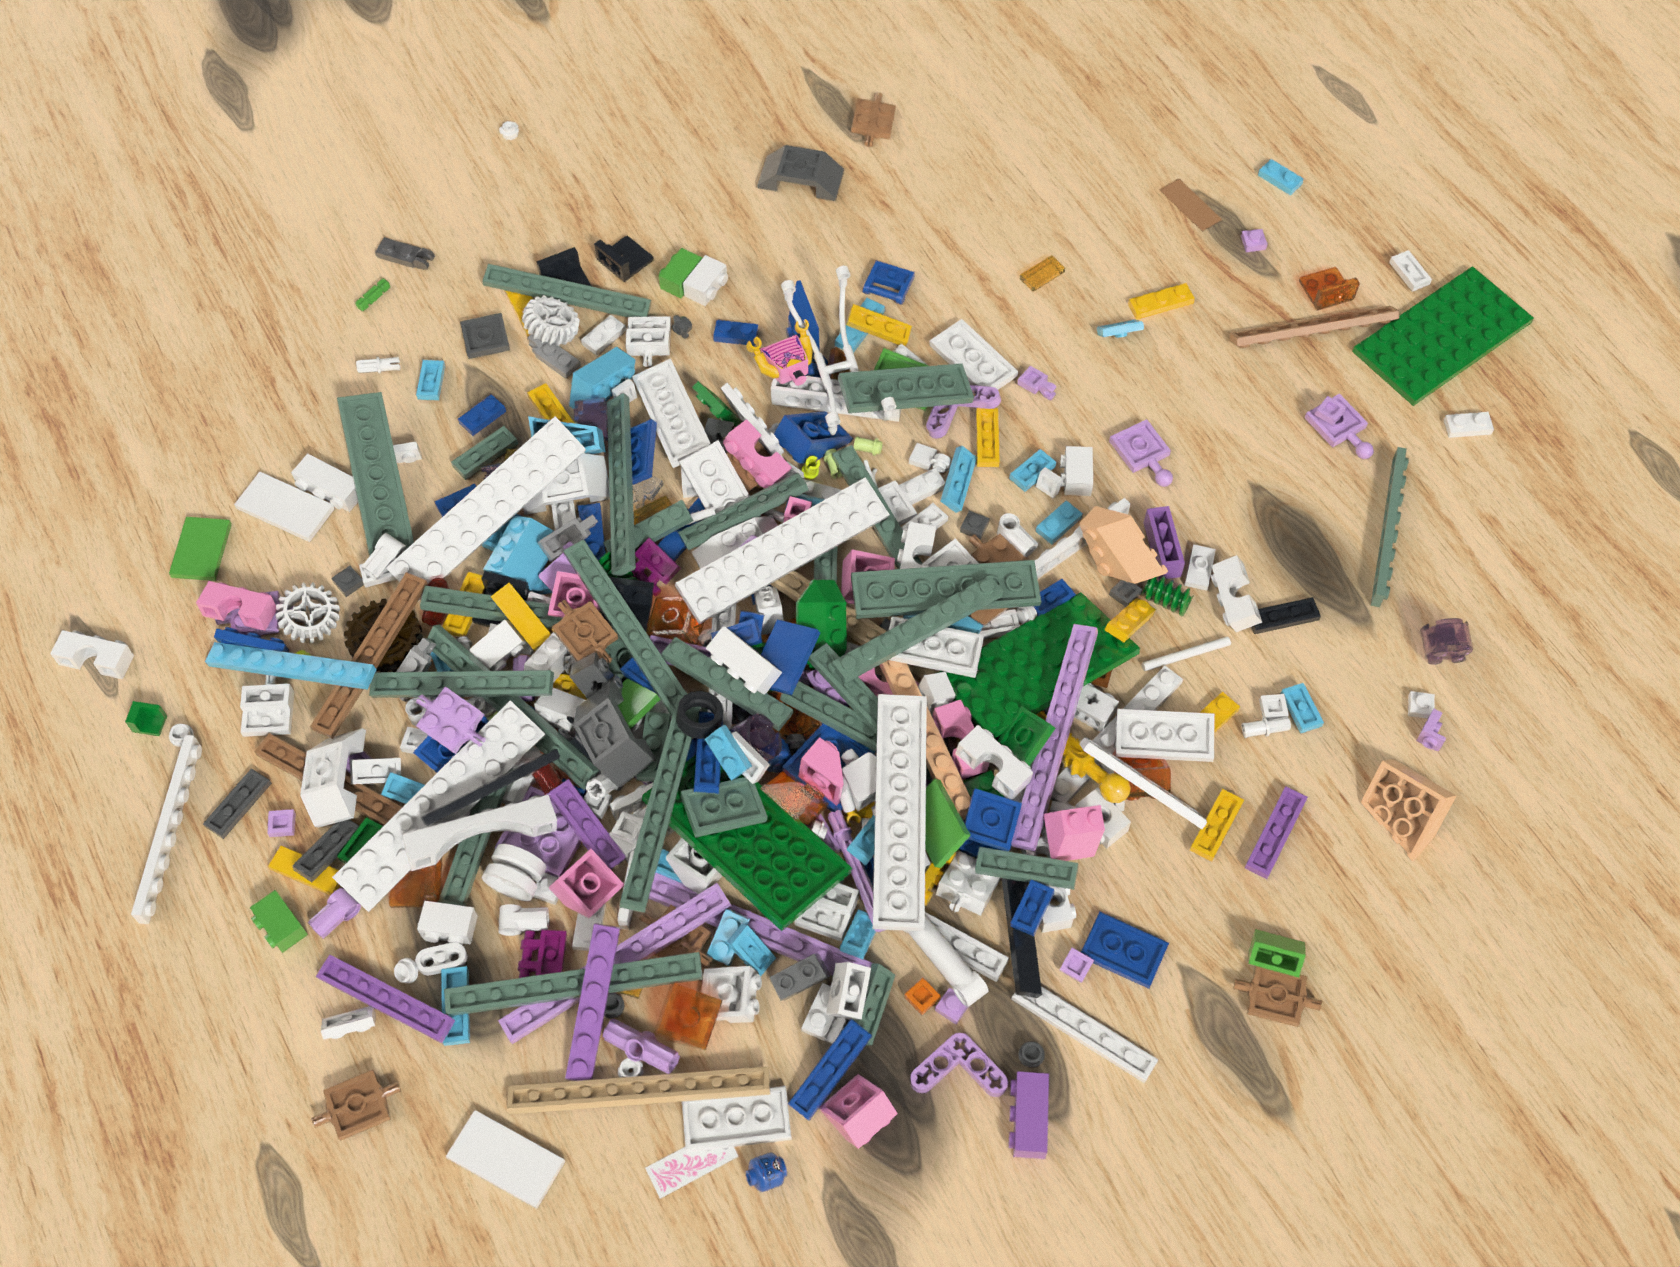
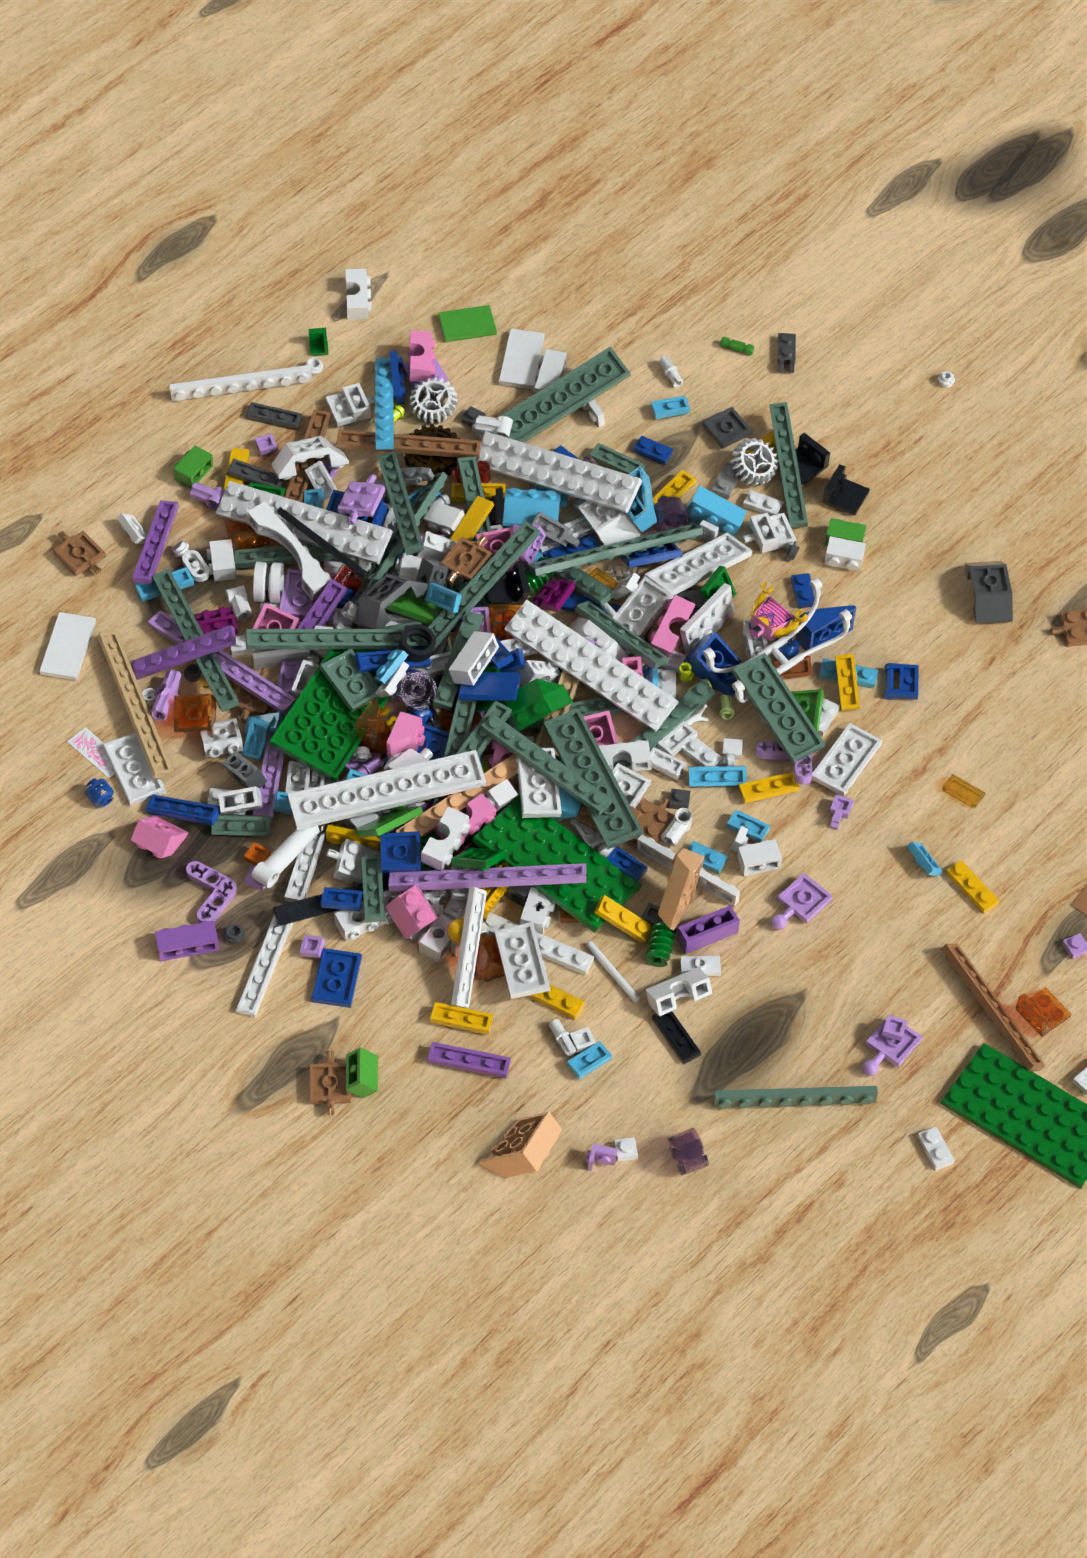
camera: 70 degrees right, 5 degrees down
none -> medium azure plate [425,583,462,613]
none -> white plate [613,573,640,600]

